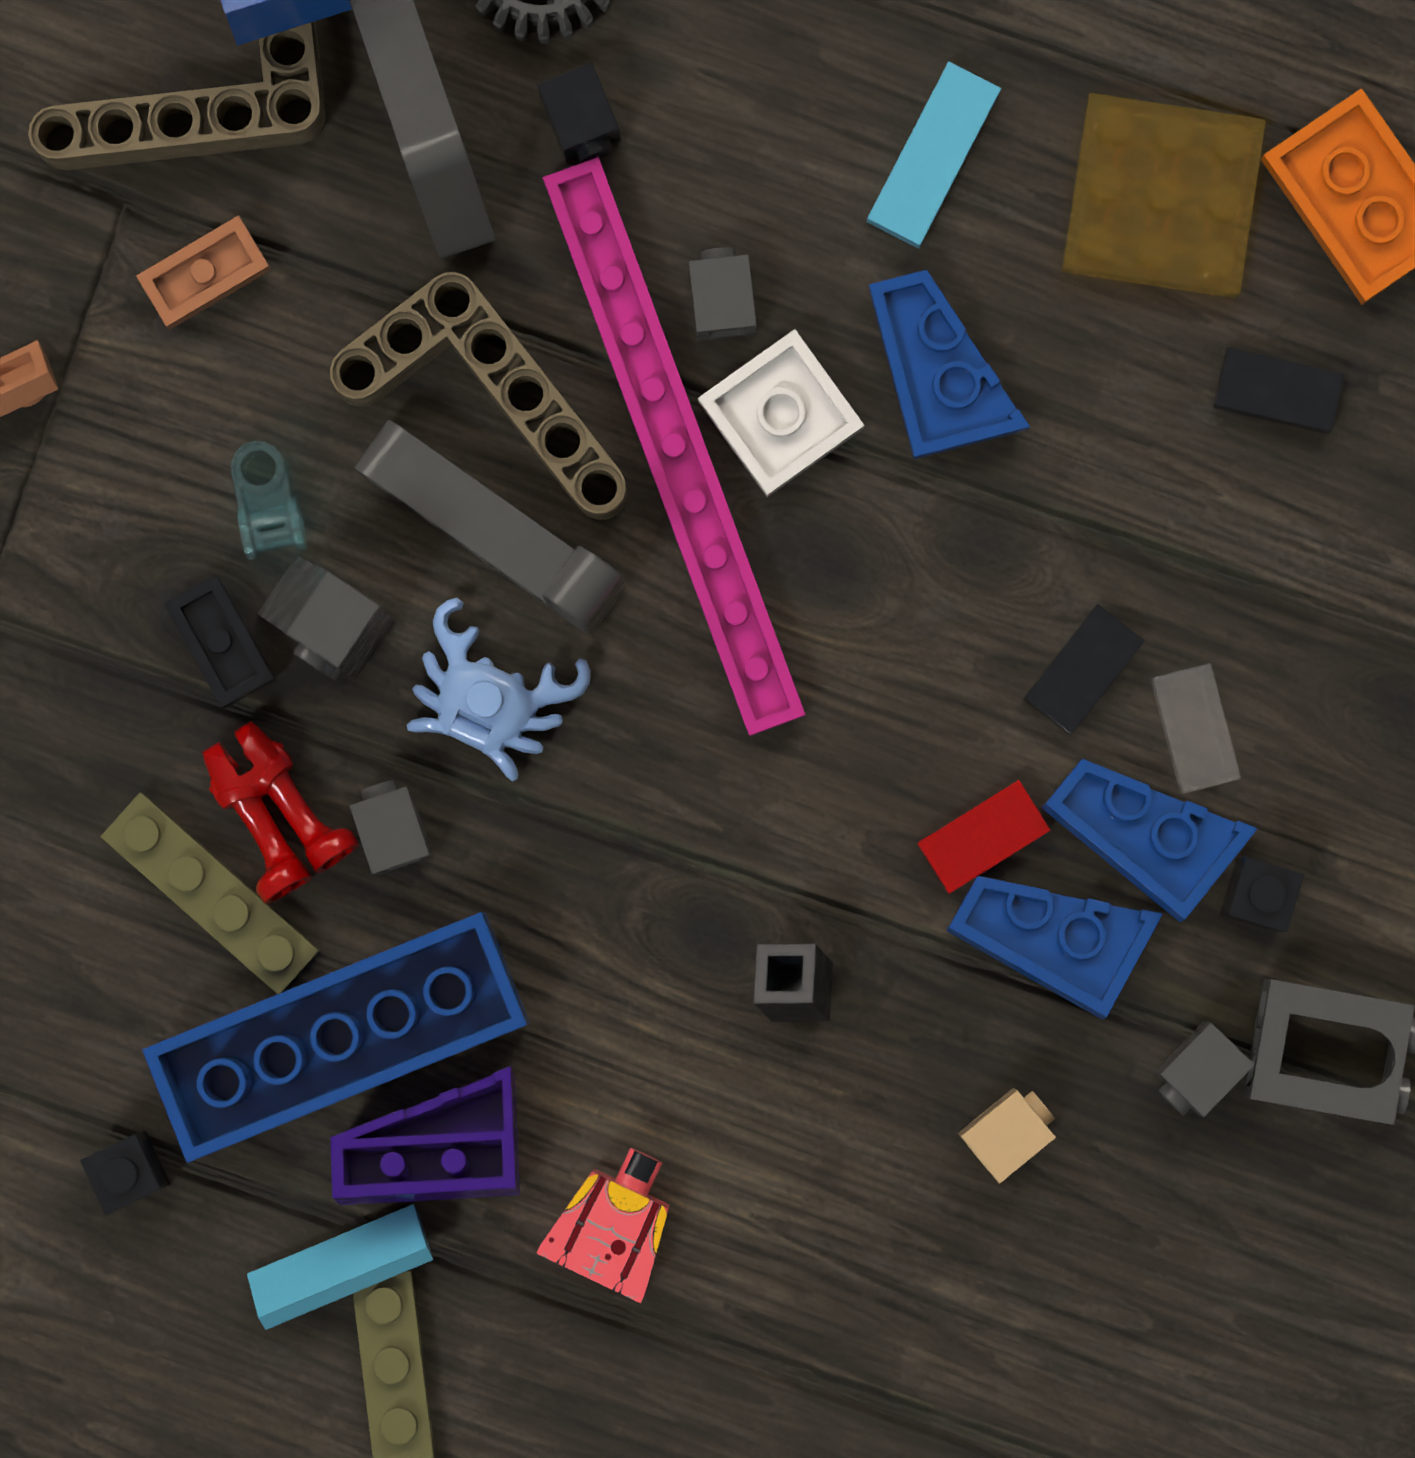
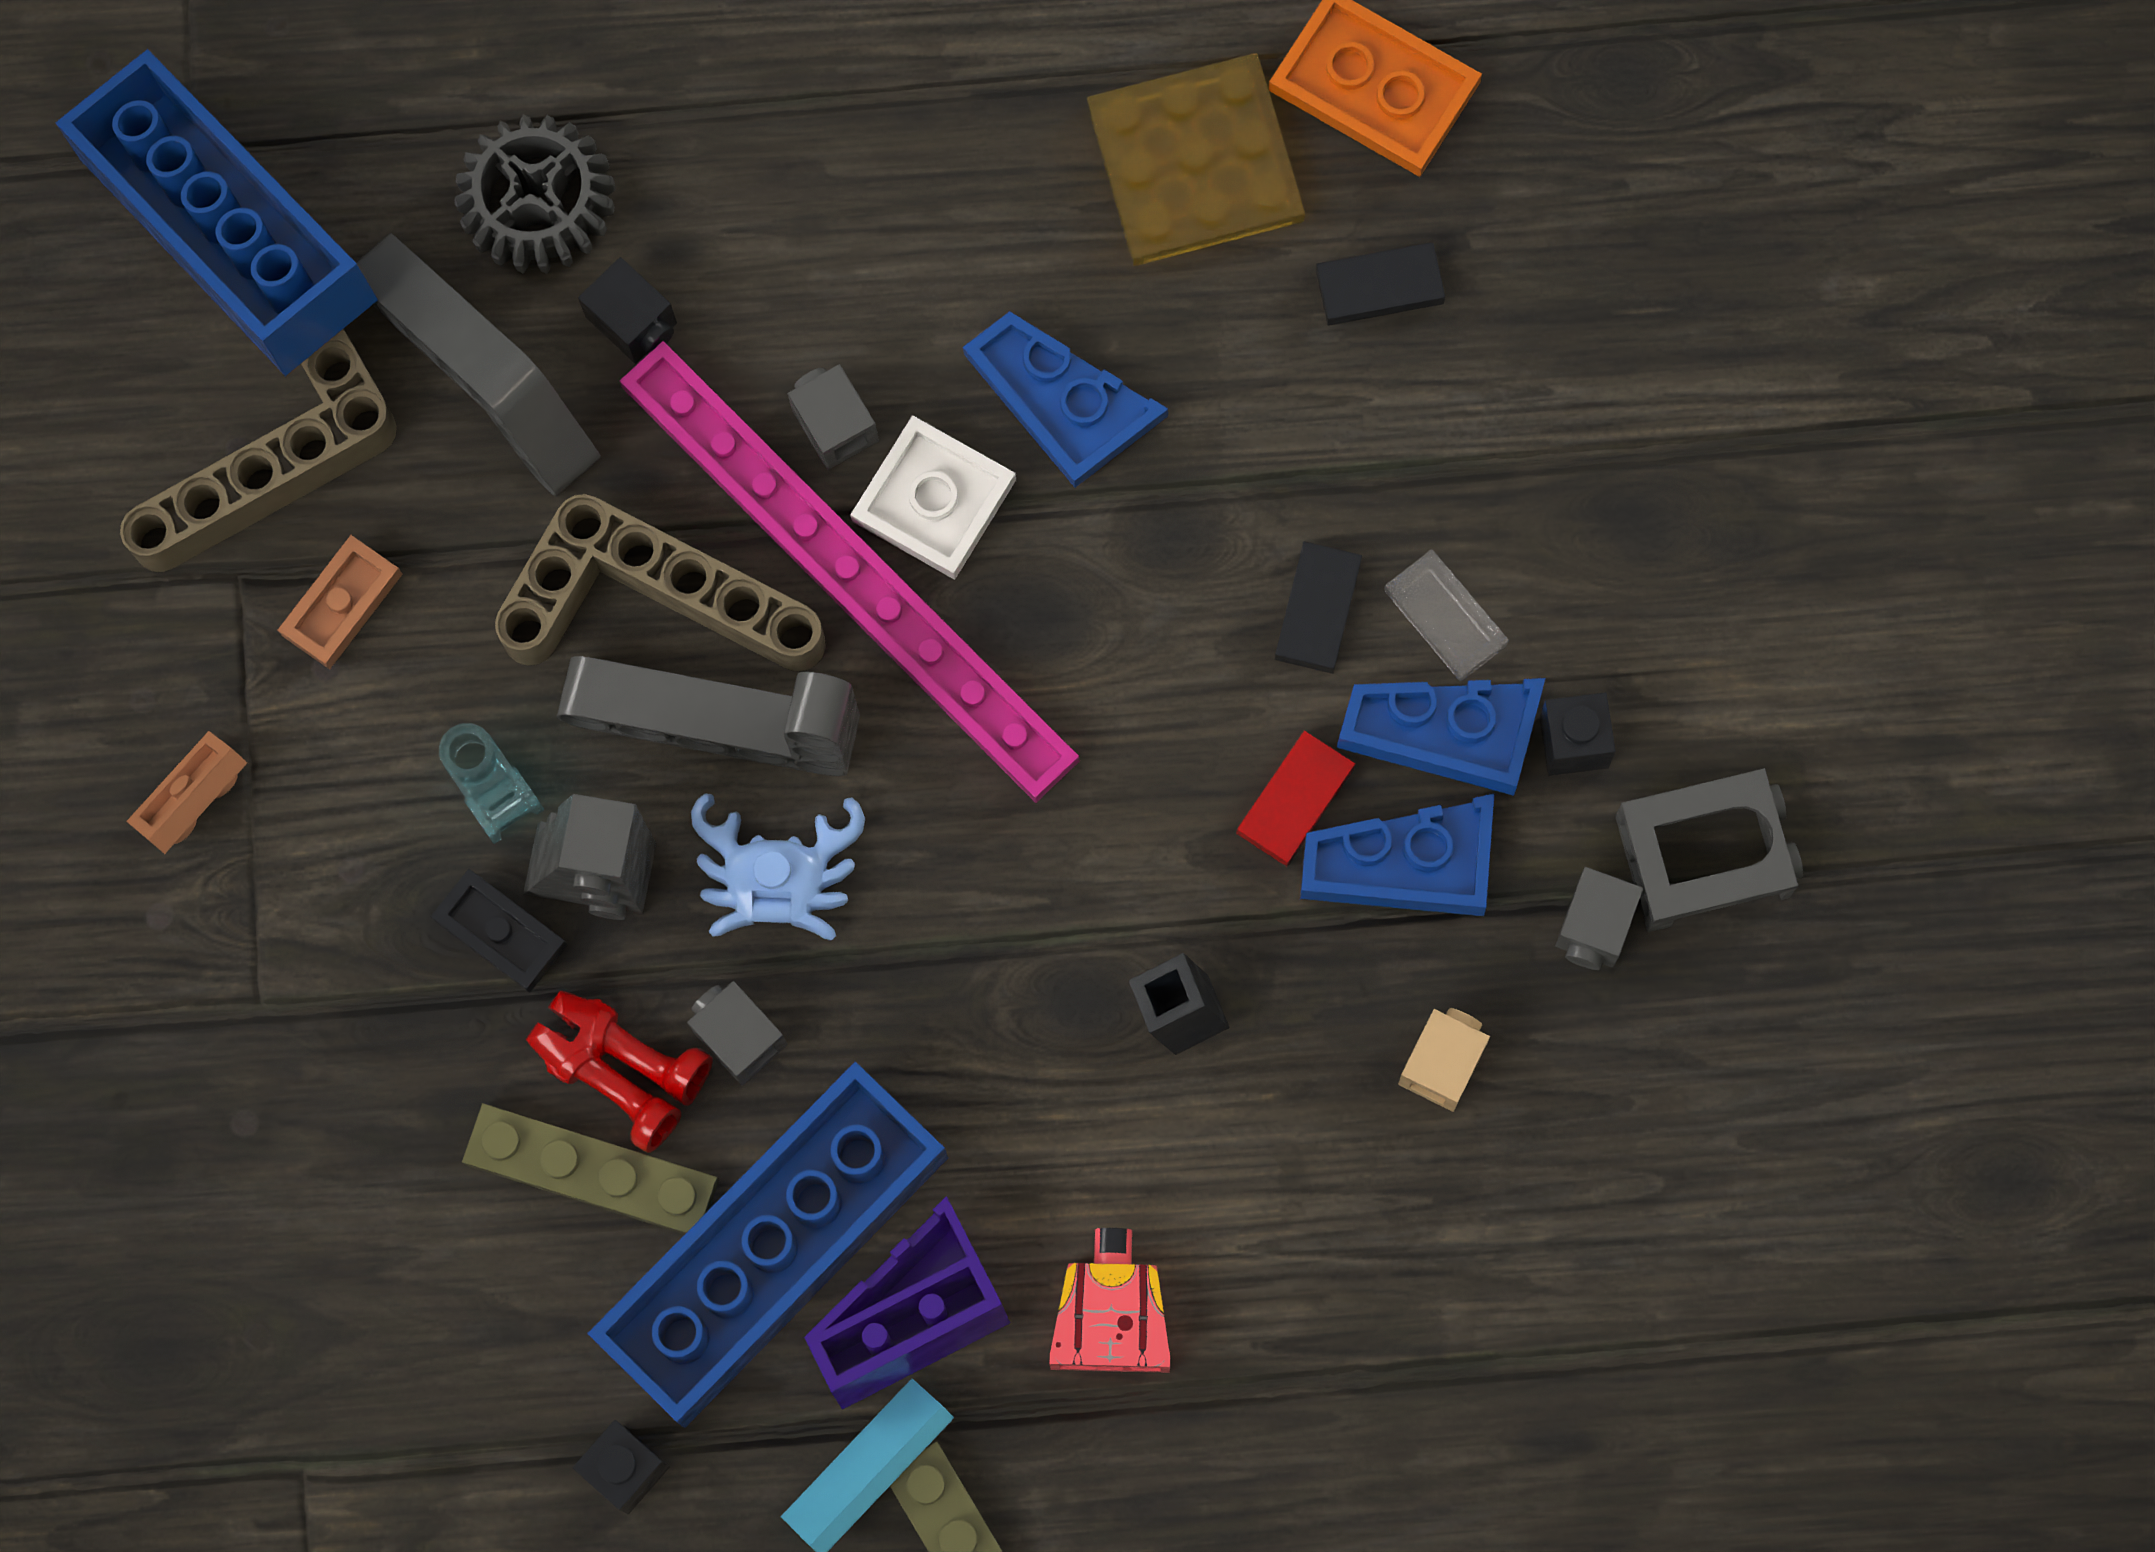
camera: 25 degrees left, 10 degrees down
medium azure tile [867,61,1001,249] -> none

